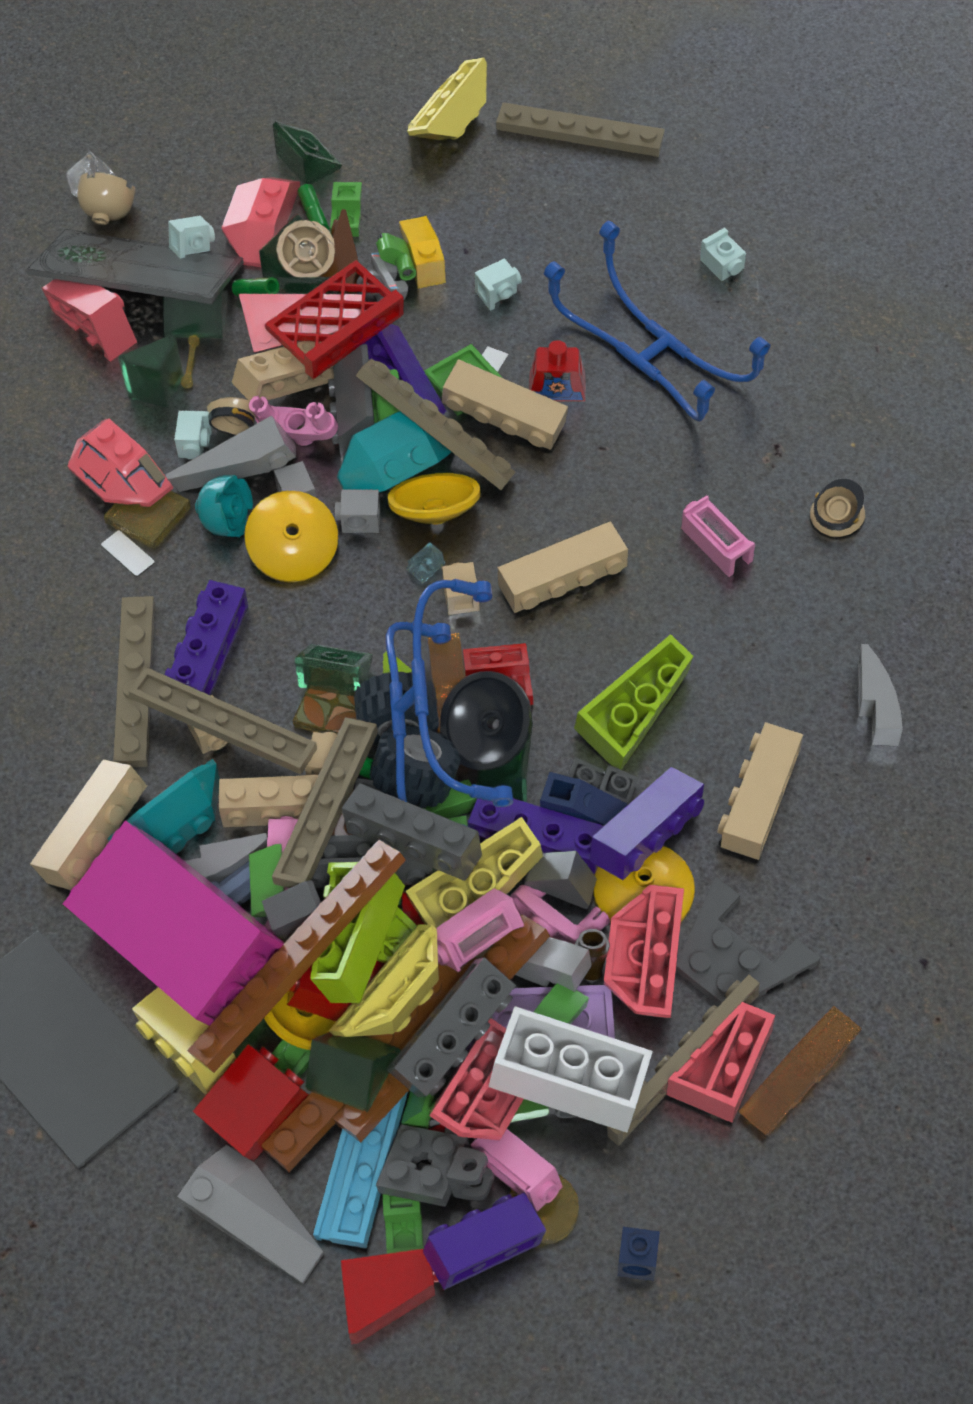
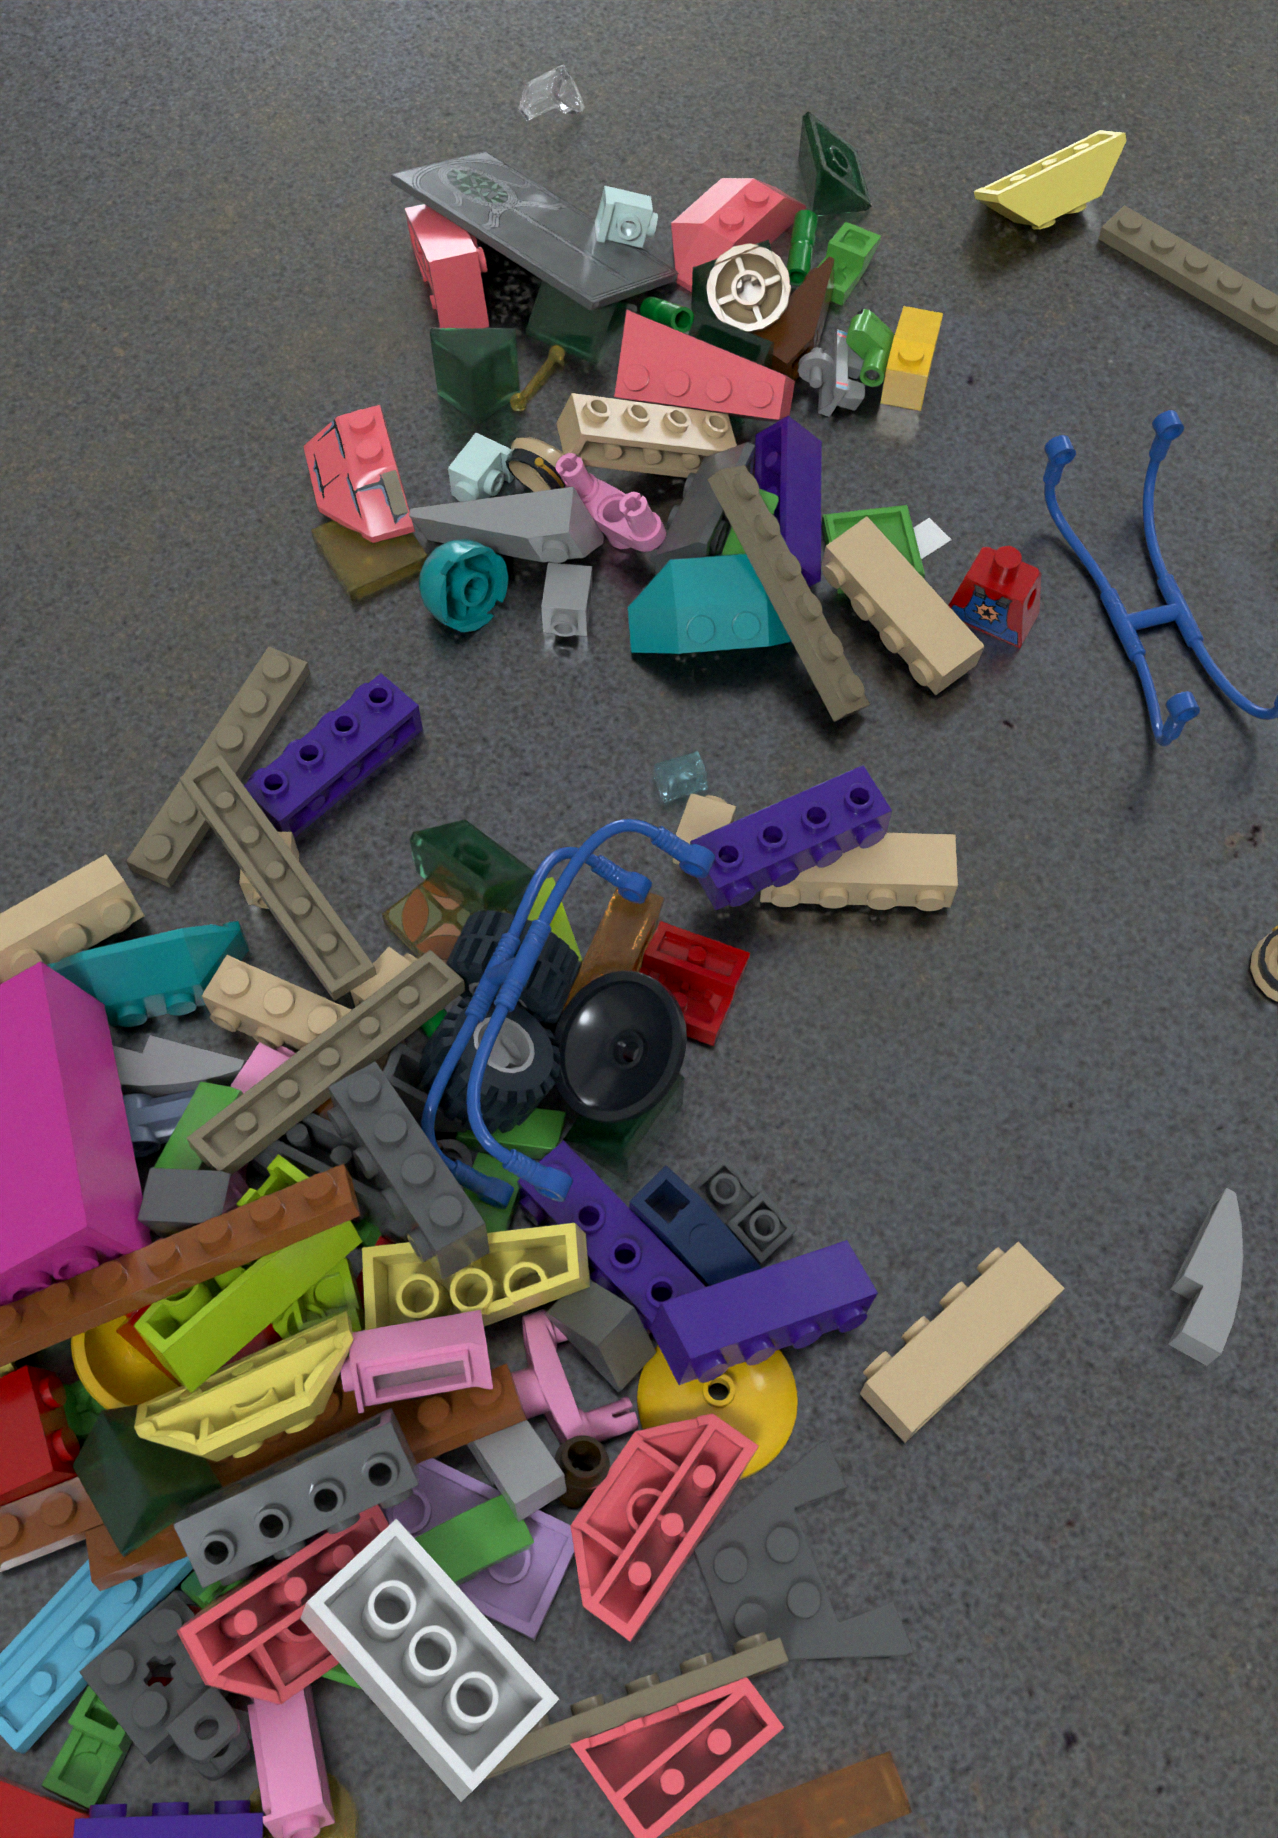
camera: 25 degrees right, 5 degrees up
tan cylinder [77,172,136,225] -> none
white sticker [101,530,154,576] -> none
yellow dish [245,491,338,583] -> none
red fence [265,260,404,379] -> none
light grey brick [335,490,380,533] -> none
yellow dish [388,473,481,525] -> none
light aqua brick [475,258,522,311] -> none
lime wedge [574,634,693,770] -> none
bright pink window [681,495,755,577] -> none
none -> dark purple brick [690,765,892,911]

